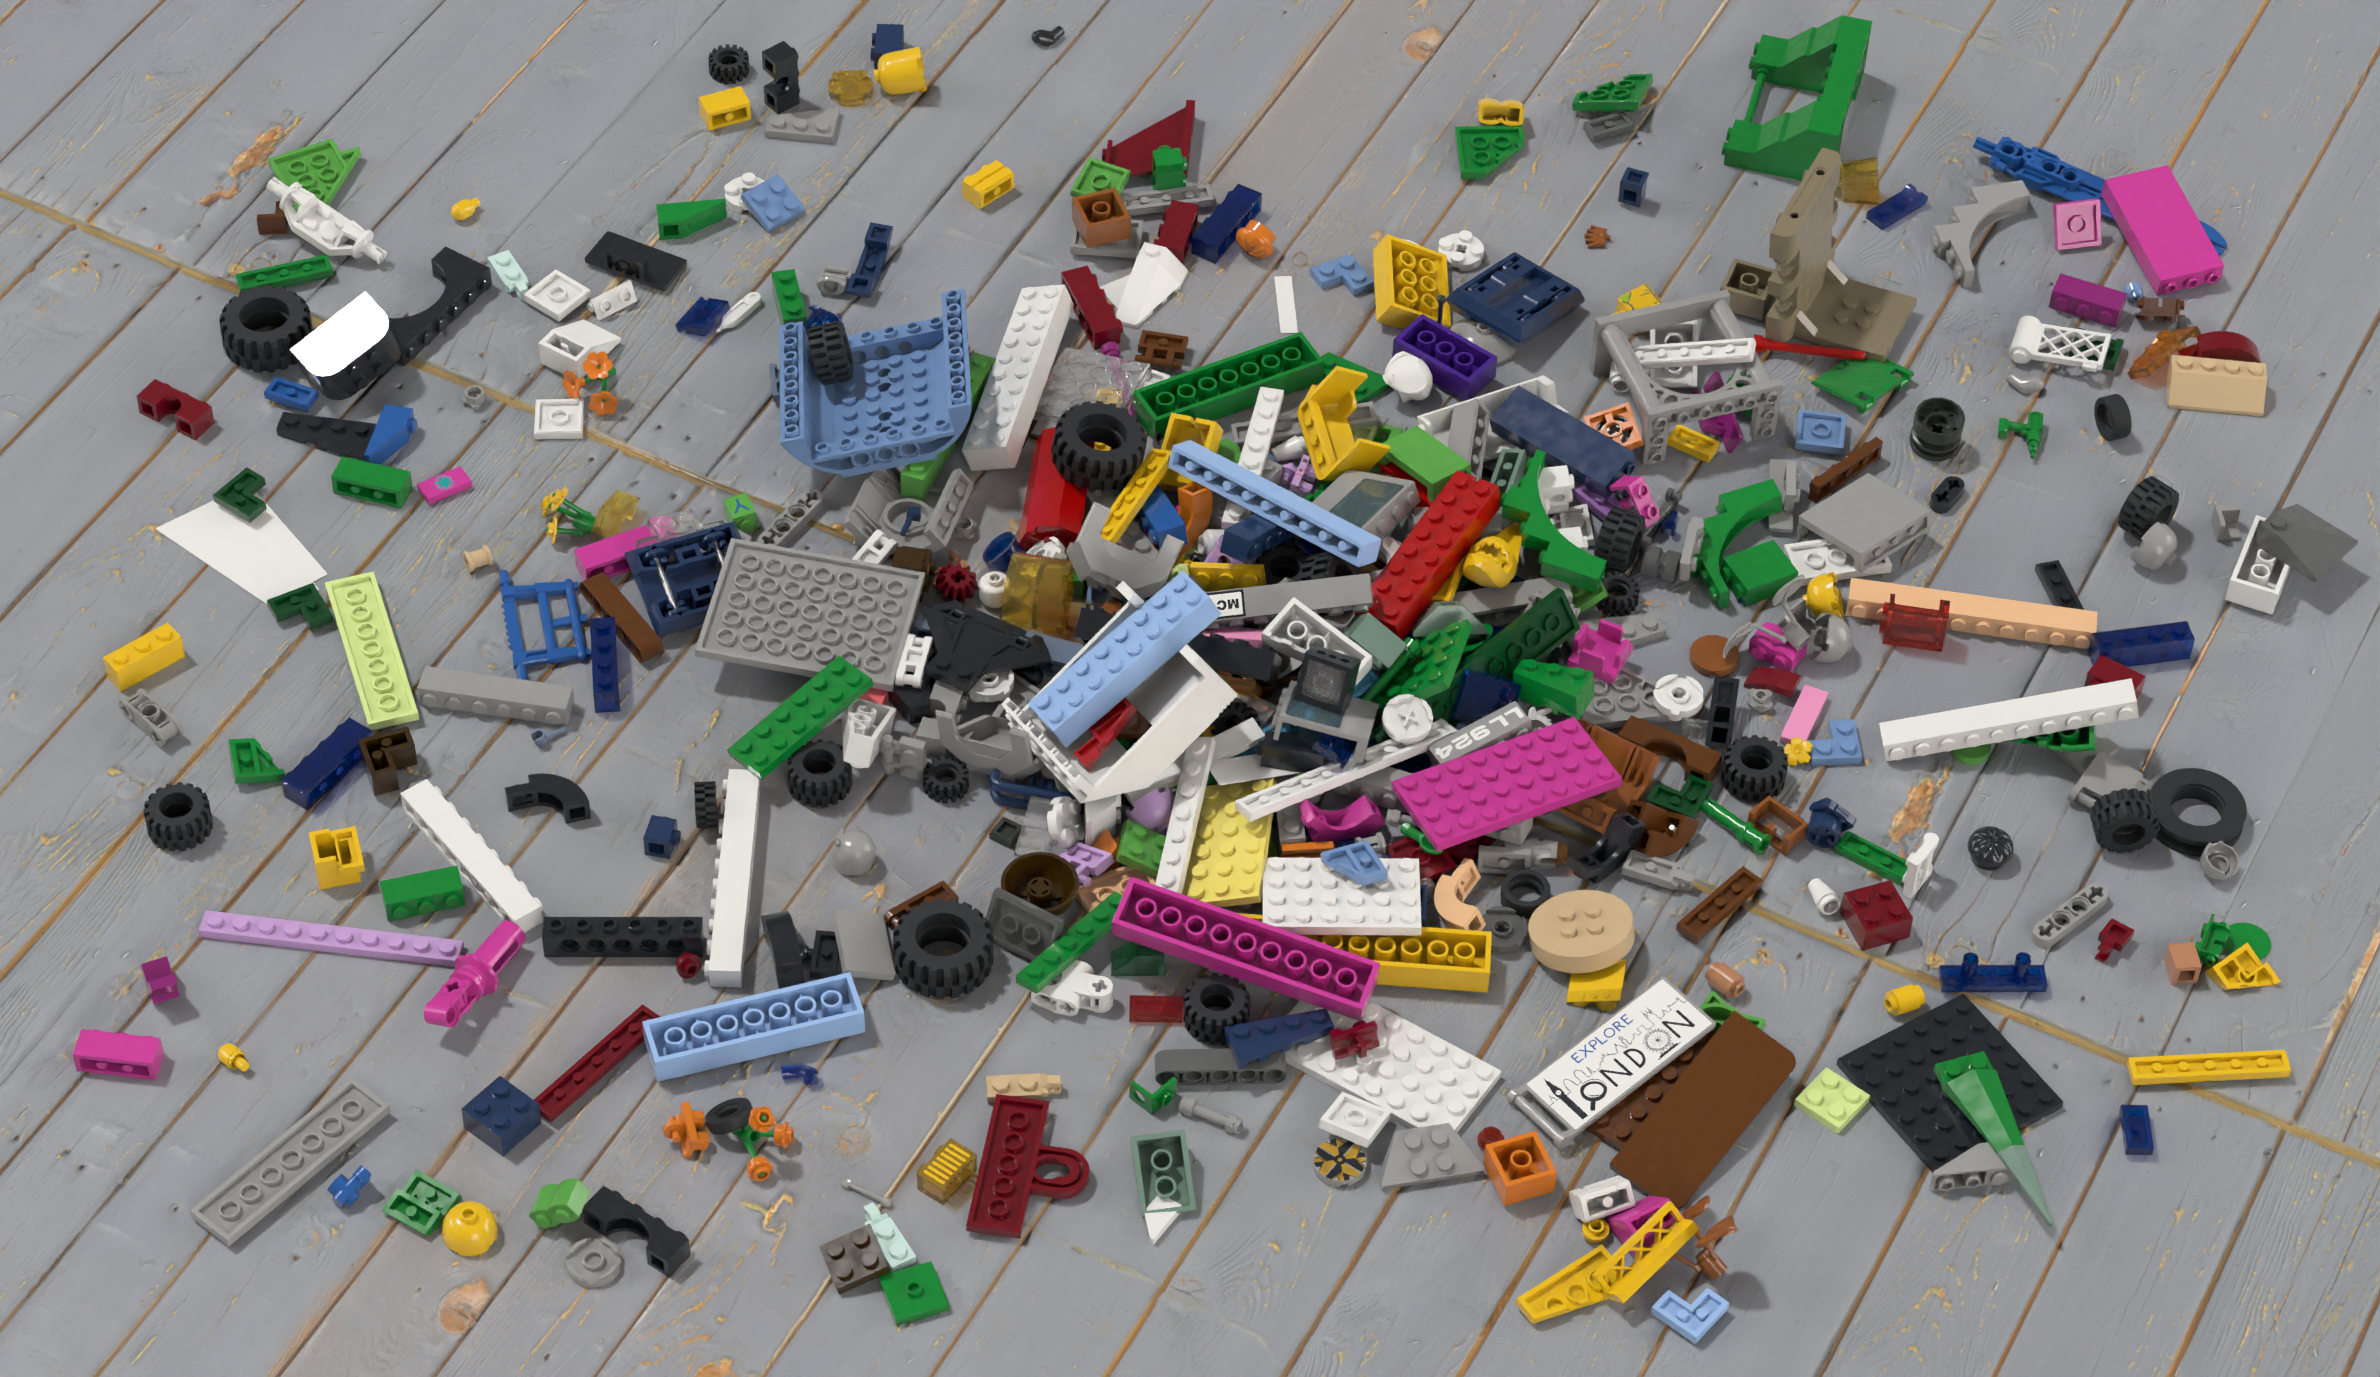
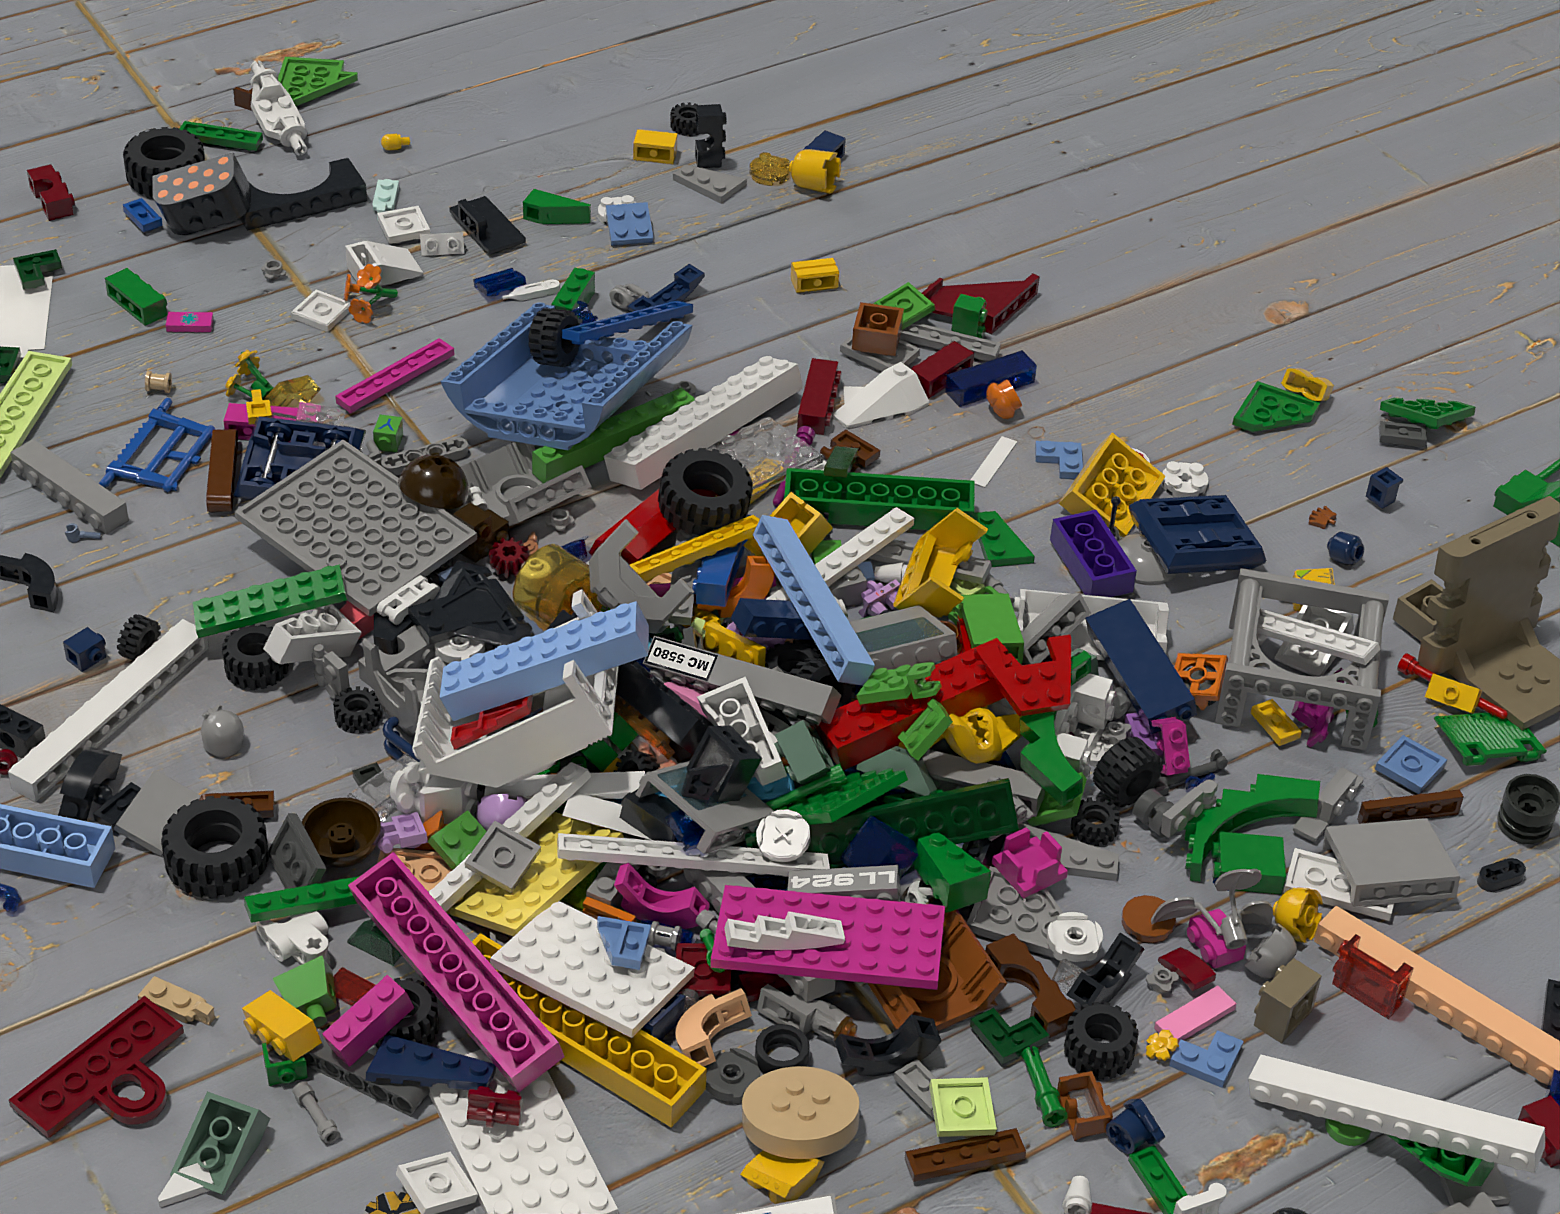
camera: 30 degrees right, 5 degrees down
black wing [276,412,376,461] -> none
blue slope [364,404,417,465] -> none
clear blue brick [590,617,621,713] -> none
dark blue hand [900,506,921,536] -> none
clear yellow brick [916,1138,977,1206] -> none
black arm [1031,26,1065,46] -> none
white helmet [1383,351,1433,403] -> none
reddish brown brick [1628,799,1700,857] -> none
none -> yellow brick [242,990,322,1061]
none -> yellow plate [246,389,272,424]
none -> bright green torso [273,956,337,1028]
none -> dark pink brick [322,975,415,1067]
none -> dark pink plate [335,338,455,413]
none -> dark brown piece [398,455,469,509]
none -> light grey plate [465,820,541,893]
none -> blue plate [562,301,693,344]
none -> black piece [681,764,729,801]
none -> white slope [724,911,845,950]
none -> dark green tile [824,446,858,478]
none -> bright green plate [857,662,942,704]
none -> bright green plate [898,698,953,761]
none -> yellowish green plate [929,1077,997,1137]
none -> red wing [973,634,1071,716]
none -> light grey plate [1102,721,1131,745]
none -> dark tan brick [1254,958,1322,1044]
none -> dark blue head [1327,531,1364,565]
none -> yellow plate [1425,674,1482,714]

